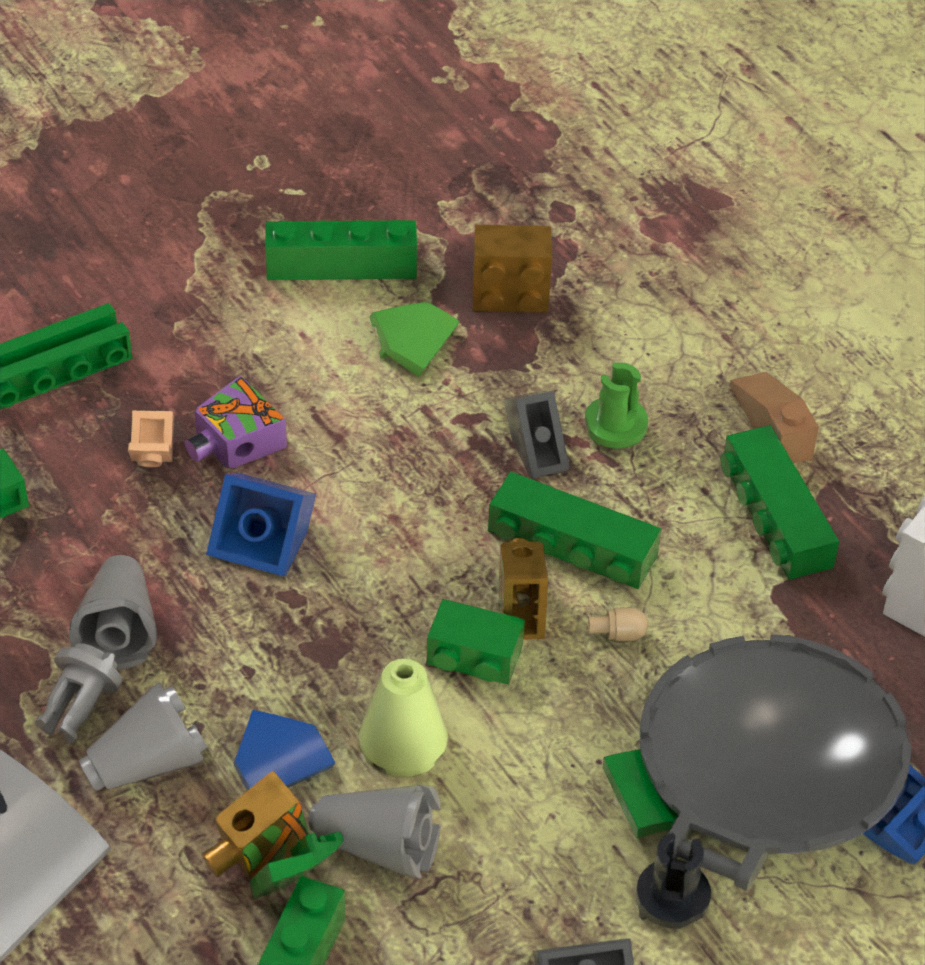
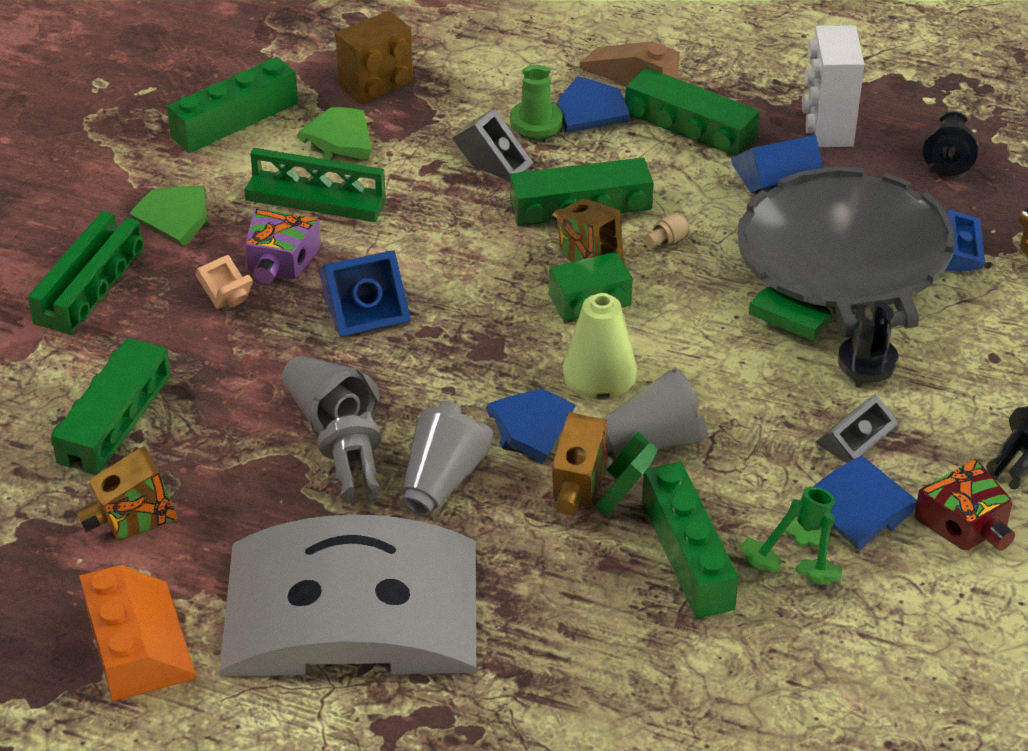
camera: 35 degrees left, 5 degrees down
none -> bright green slope [129,186,210,248]
none -> green fence [244,148,386,222]
none -> blue slope [557,77,630,133]
none -> blue slope [731,135,823,193]

